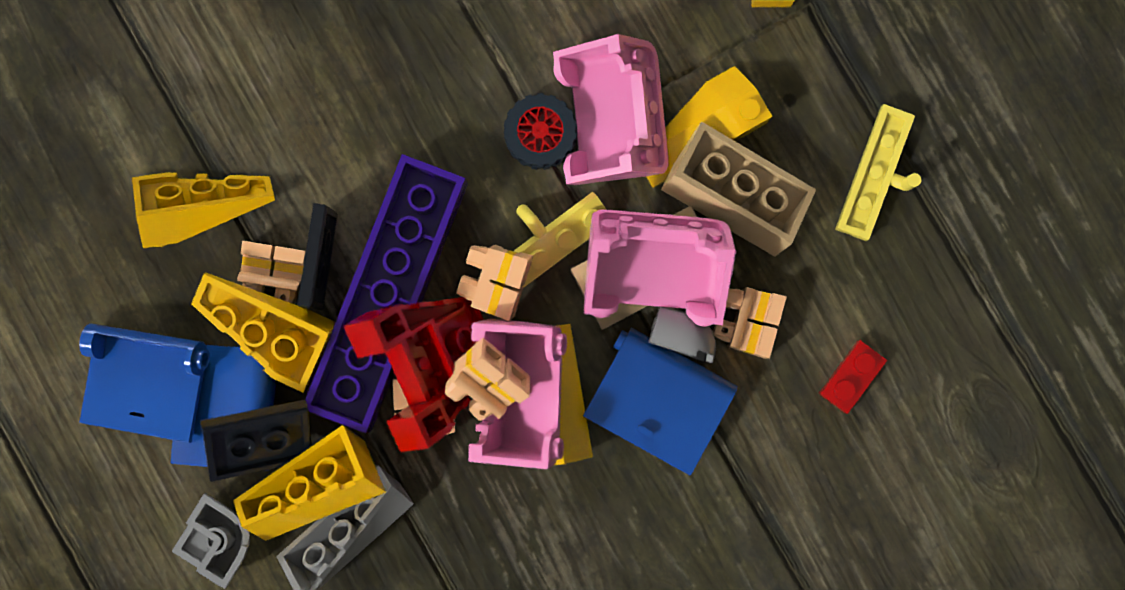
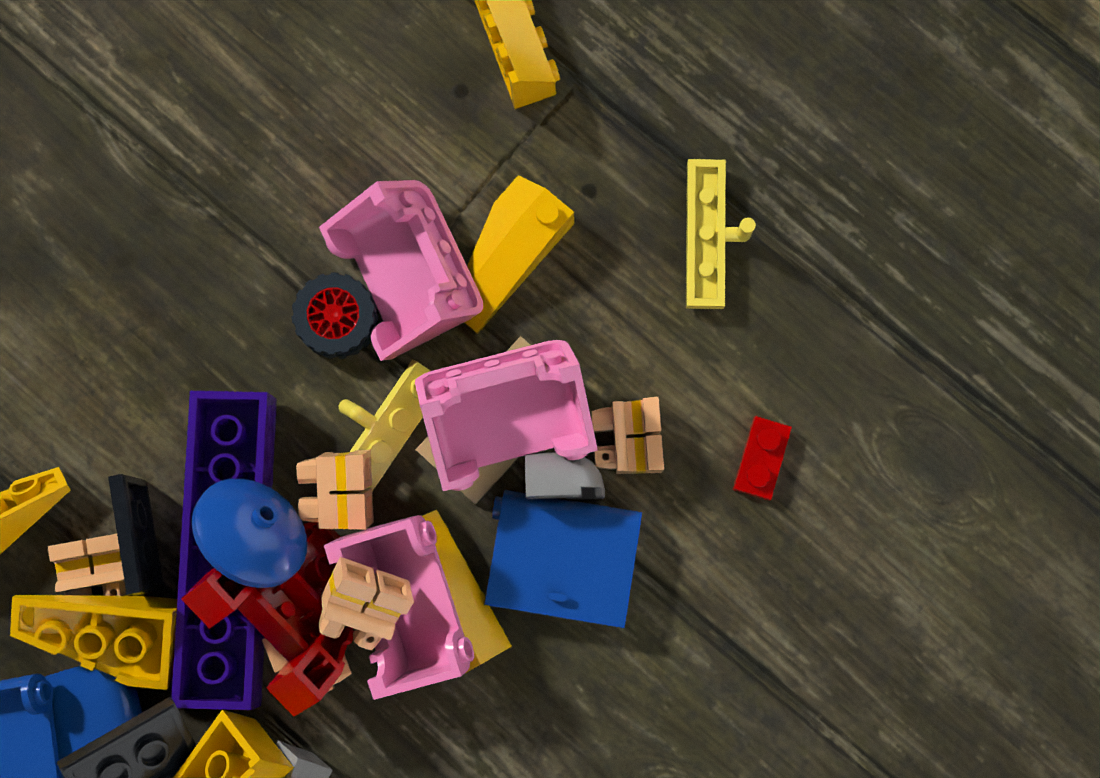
camera: 20 degrees left, 5 degrees down
tan slope [661,121,816,257] -> none
none -> blue dish [192,479,307,588]

